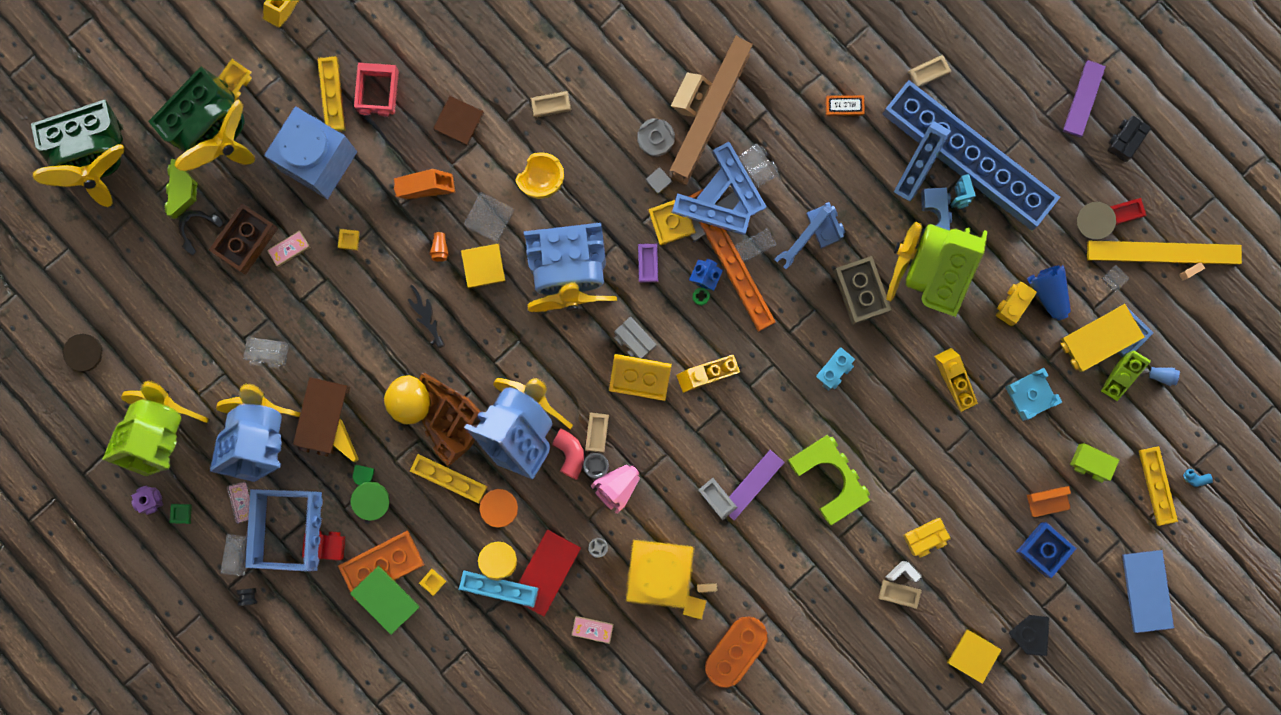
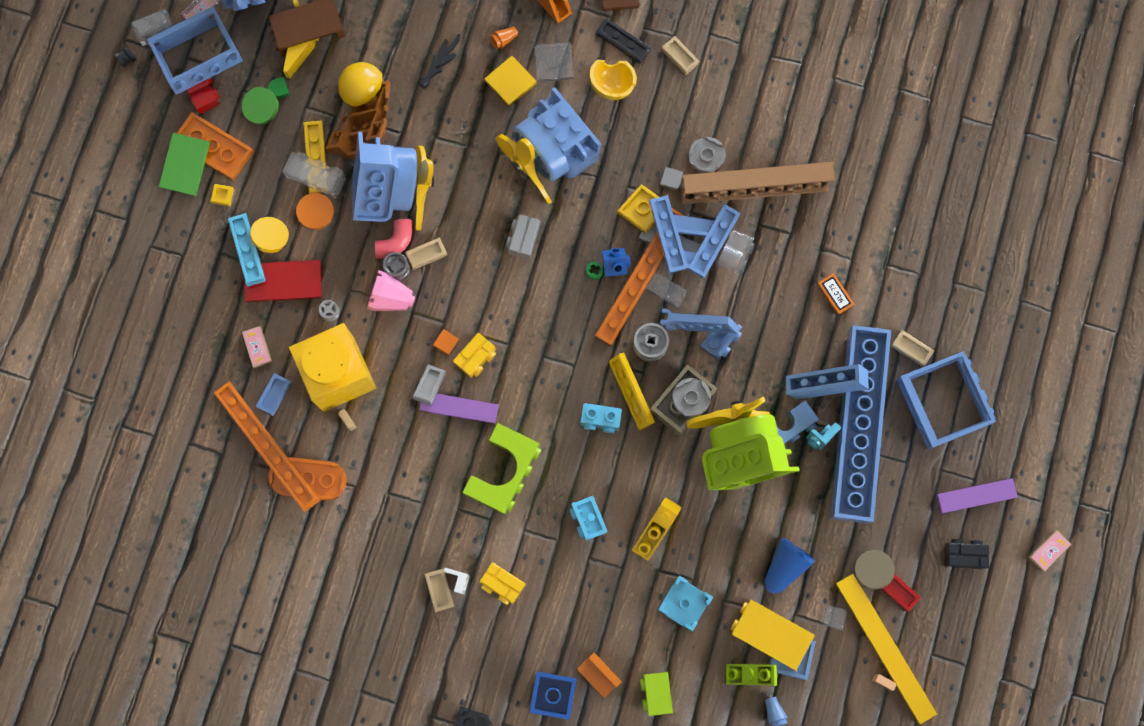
camera: 55 degrees right, 5 degrees down
yellow tile [609,354,672,401] -> none
medium lavender tile [638,244,658,283] -> none
tan brick [671,73,712,117] -> none
yellow slope [676,355,740,393] -> none
yellow tile [683,595,706,620] -> none
yellow tile [947,629,1001,684] -> none
yellow brick [996,282,1037,326] -> none
none -> orange tile [214,381,320,512]
none -> medium blue tile [255,373,292,416]
none -> clear brick [282,152,346,198]
none -> orange tile [433,329,460,356]
none -> yellow brick [453,333,496,378]
none -> medium azure bracket [569,496,608,541]
none -> black tile [596,18,651,64]
none -> yellow tile [609,353,655,431]
none -> light grey wheel [633,323,669,362]
none -> light grey tile [672,378,711,417]
none -> medium blue window [897,351,996,450]
none -> bright pink tile [1028,530,1071,572]

